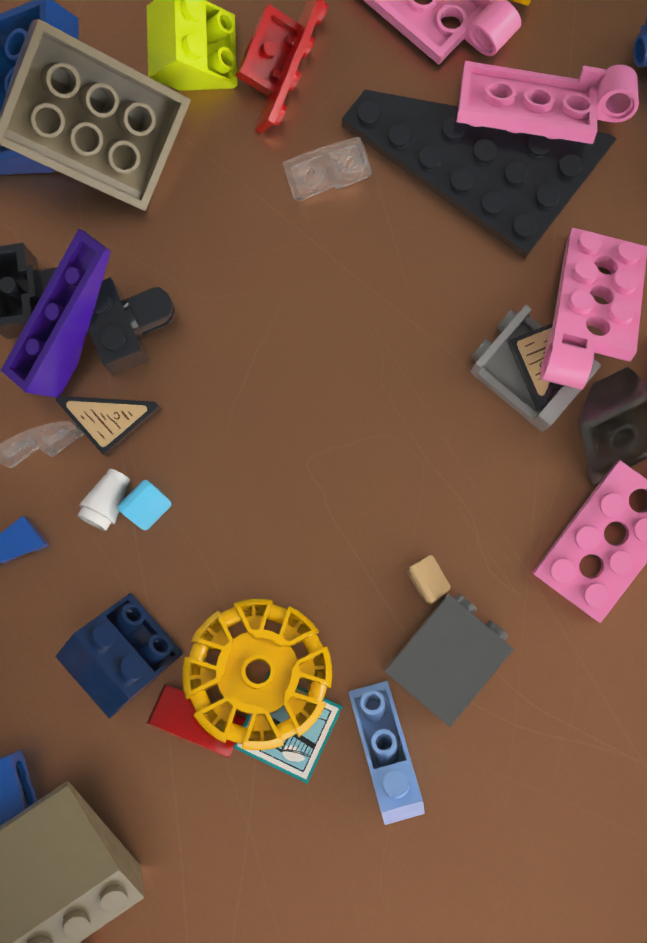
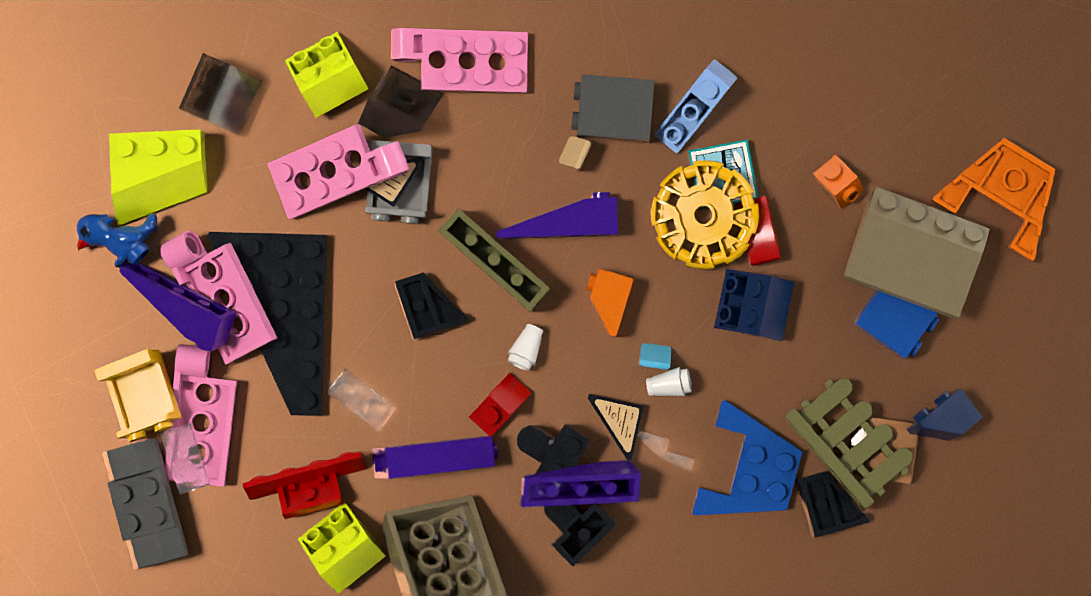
camera: 130 degrees left, 5 degrees up
none -> dark purple slope [119,262,236,351]
none -> dark purple slope [372,436,498,479]
none -> black wing [394,273,468,340]
none -> olive brick [438,208,550,312]
none -> red slope [469,373,531,436]
none -> dark purple slope [496,192,618,239]
none -> white cone [507,324,543,371]
none -> orange slope [586,268,634,337]
none -> orange bracket [813,155,864,209]

